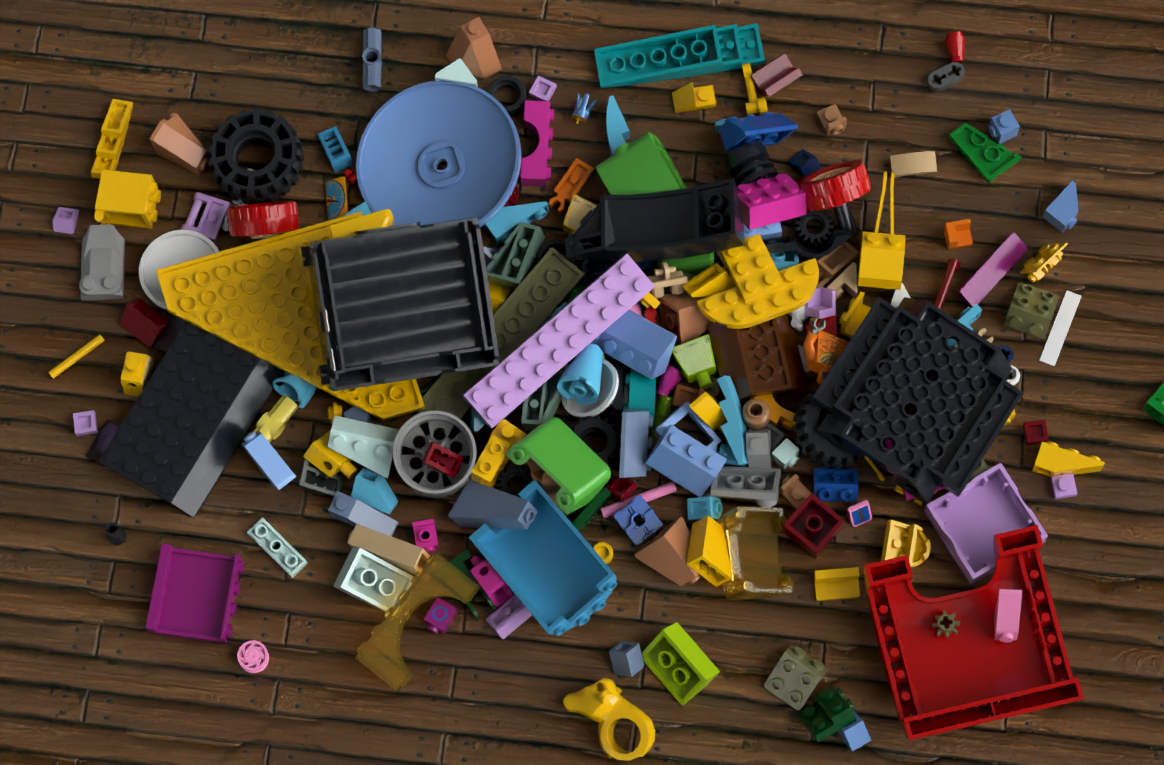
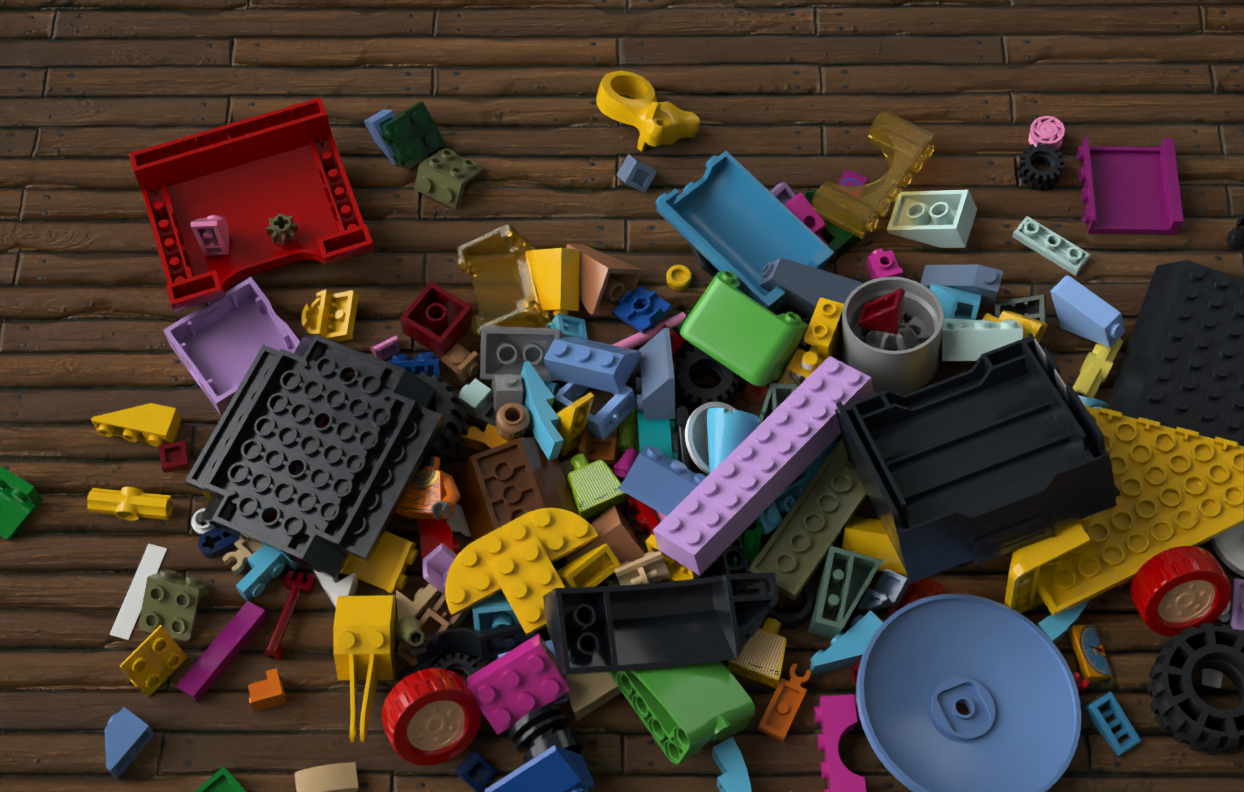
camera: 170 degrees right, 10 degrees down
tan slope [347,524,437,582] -> none
lime slope [641,622,720,706] -> none
yellow panel [814,567,860,601] -> none
lavender plate [1051,473,1078,499] -> none
none -> yellow piece [87,487,173,521]
none -> olive cone [395,616,424,646]
none -> black tyre [1017,143,1065,190]

